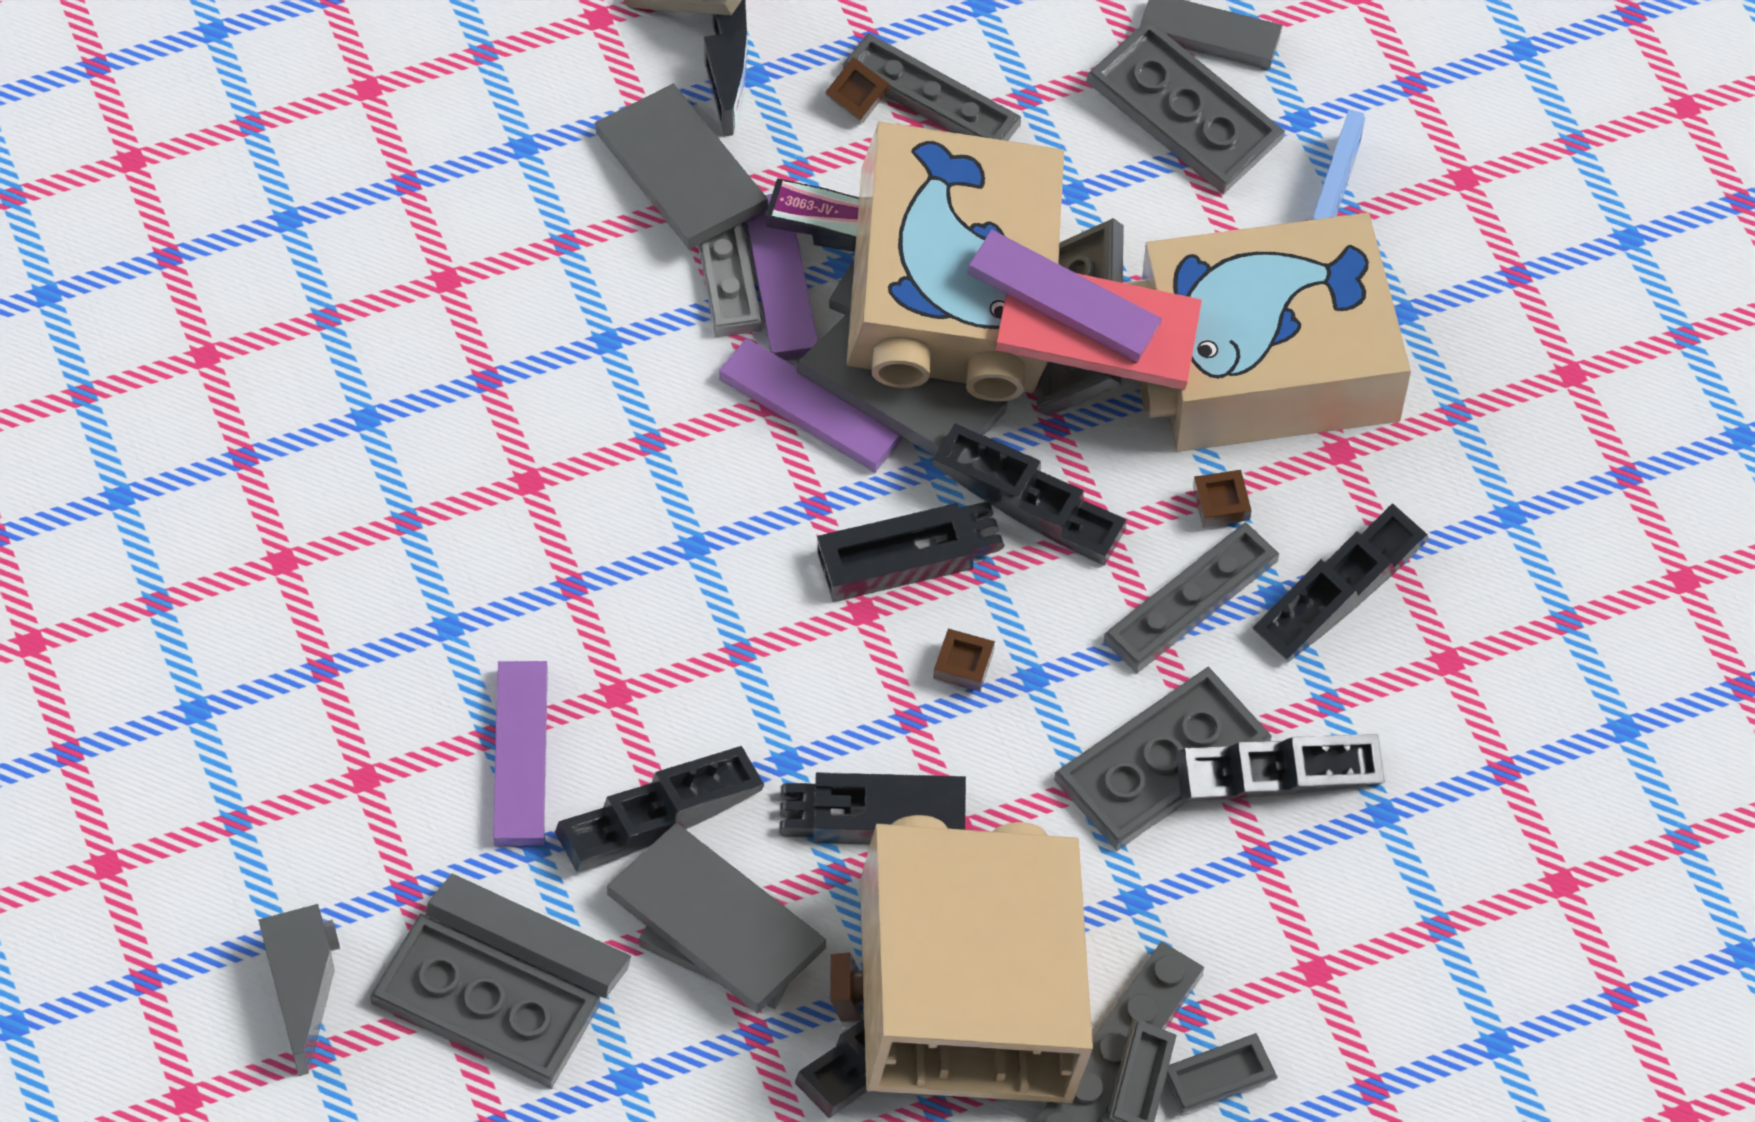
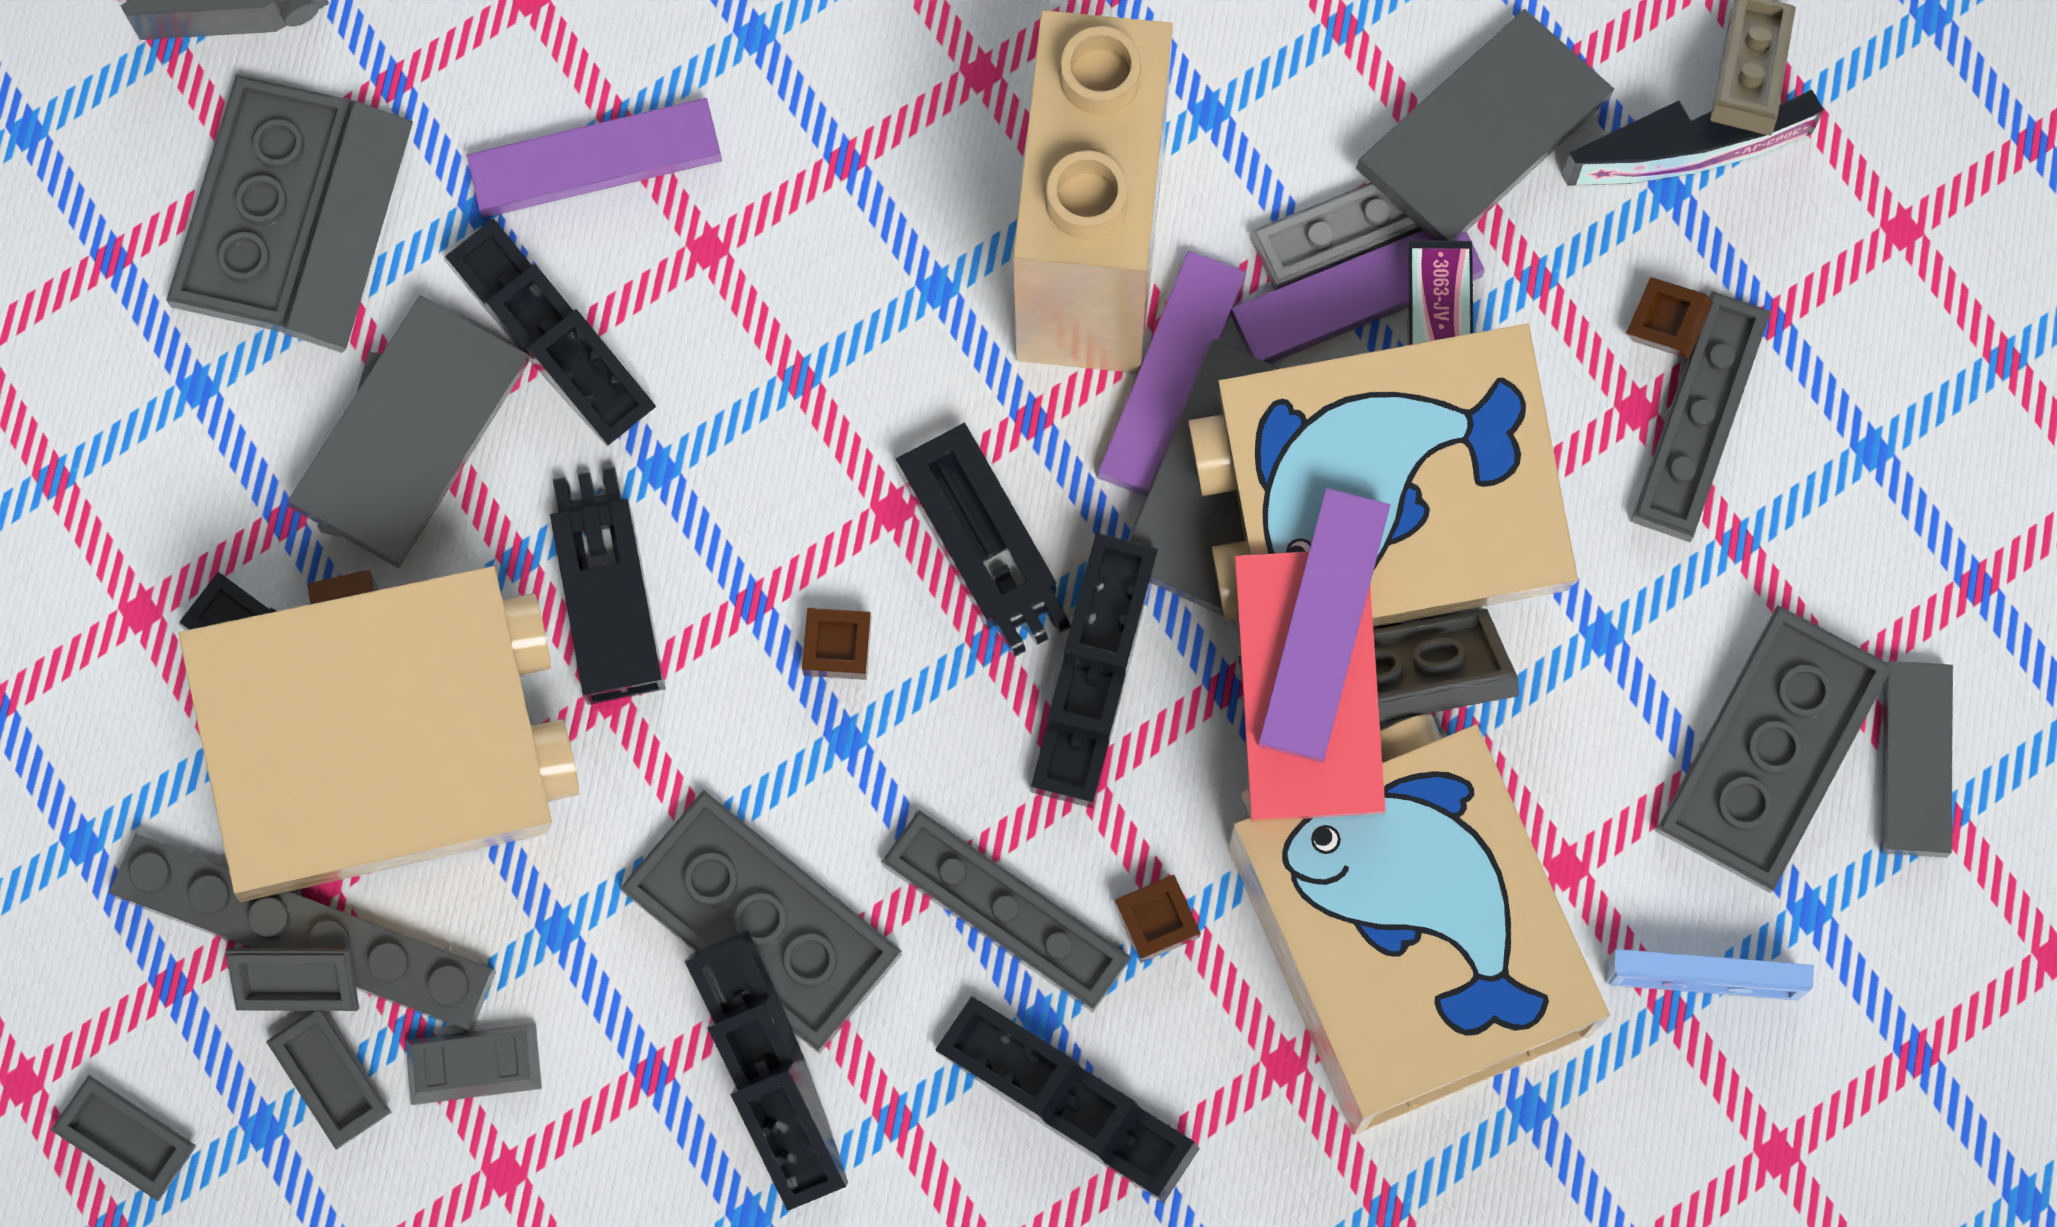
camera: 80 degrees right, 15 degrees up
none -> dark grey tile [405,1024,542,1105]
none -> tan brick [1013,10,1173,373]

